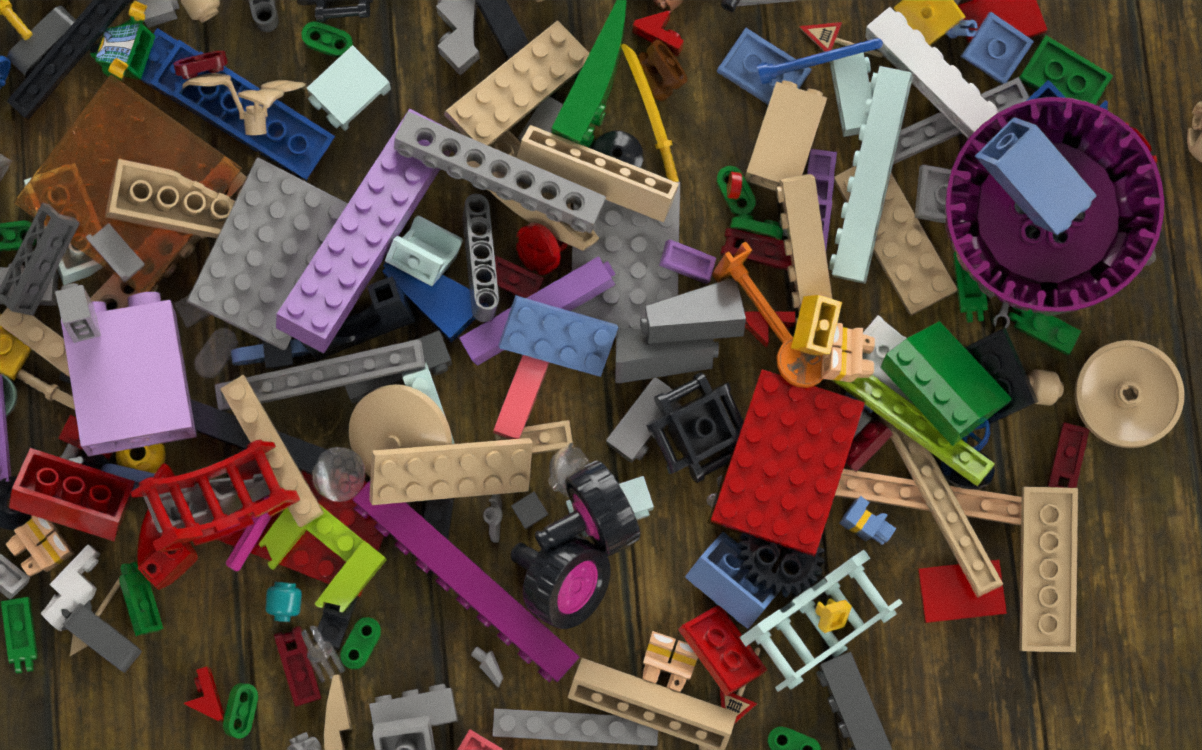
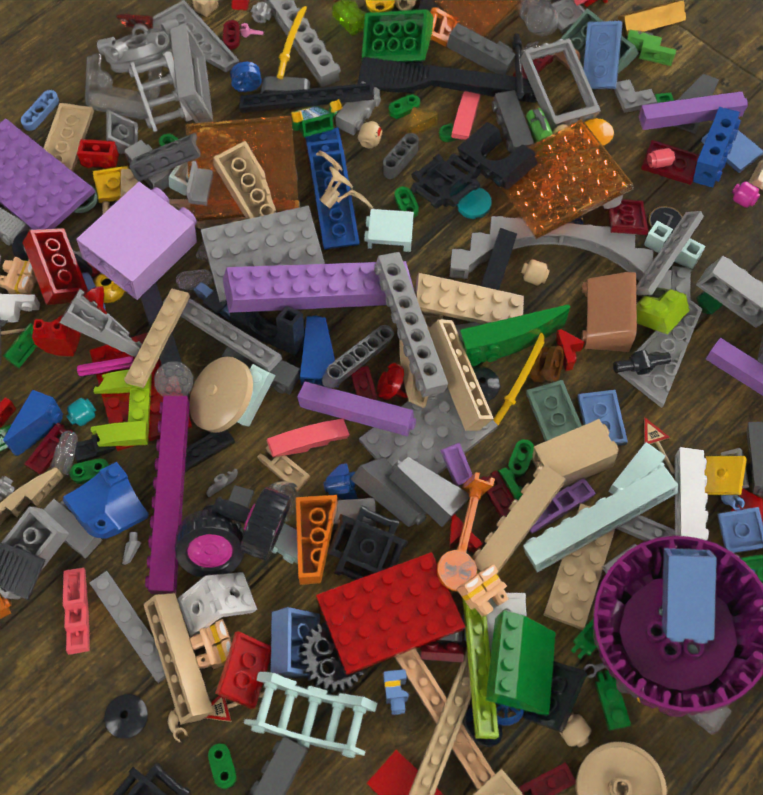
camera: 50 degrees right, 15 degrees down
light grey brick [55,283,101,343] -> none
red fence [130,439,300,552] -> none
dark red plate [173,51,228,79] -> none
tan plate [369,438,533,505] -> none
light aqua panel [385,216,463,286] -> none
medium blue plate [498,295,618,377] -> none
red tile [727,172,742,199] -> none
blue piece [757,38,883,85] -> none
yellow brick [791,295,842,356] -> none
yellow tile [815,599,852,633] -> none
none -> blue slope [3,390,63,456]
none -> blue slope [63,462,149,539]
none -> white bracket [177,572,257,637]
none -> orange wedge [296,495,338,585]
none -> blue brick [324,463,358,500]
none -> sand green plate [526,380,582,442]

